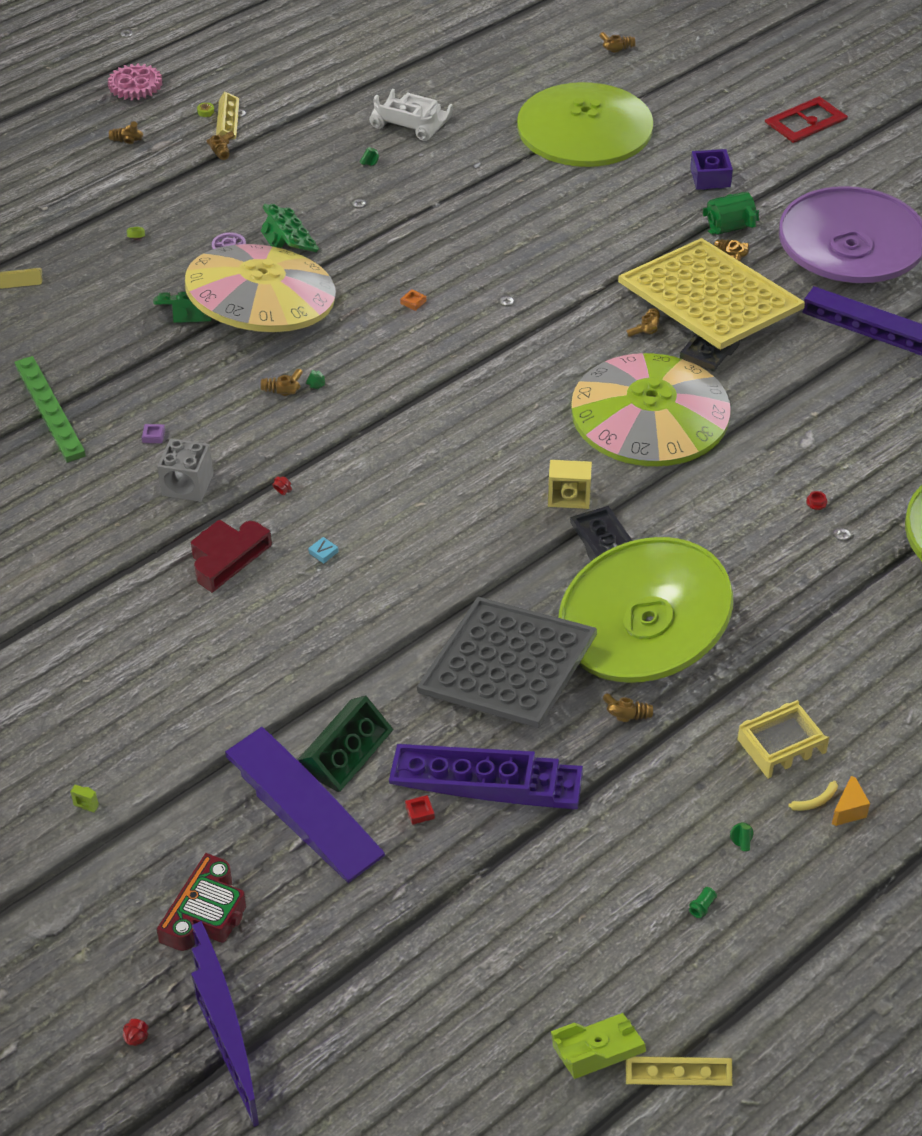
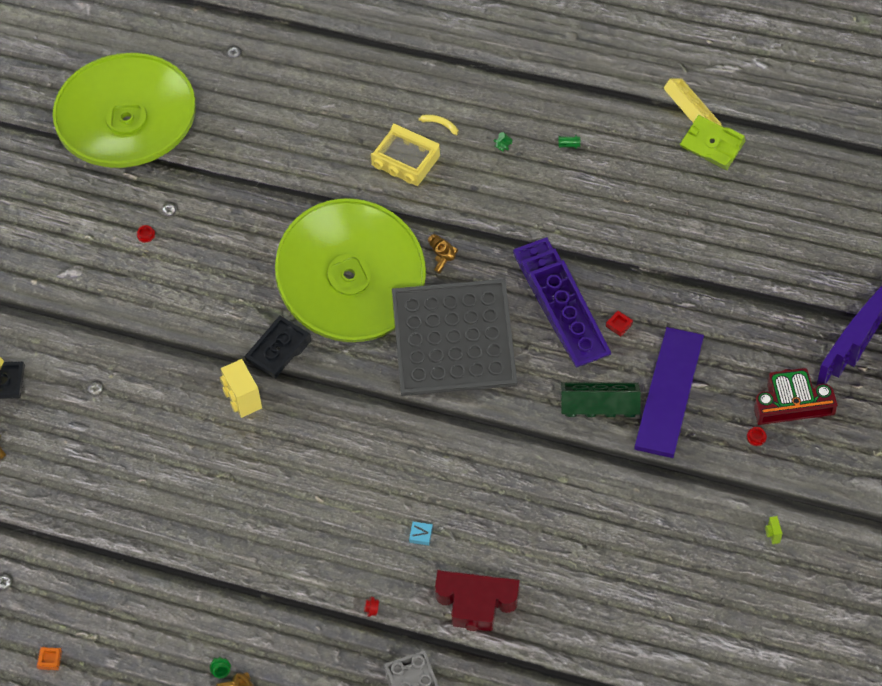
camera: 120 degrees left, 10 degrees up
dish [571,353,731,467] -> none
light orange slope [832,776,870,826] -> none
none -> red plate [747,427,767,446]

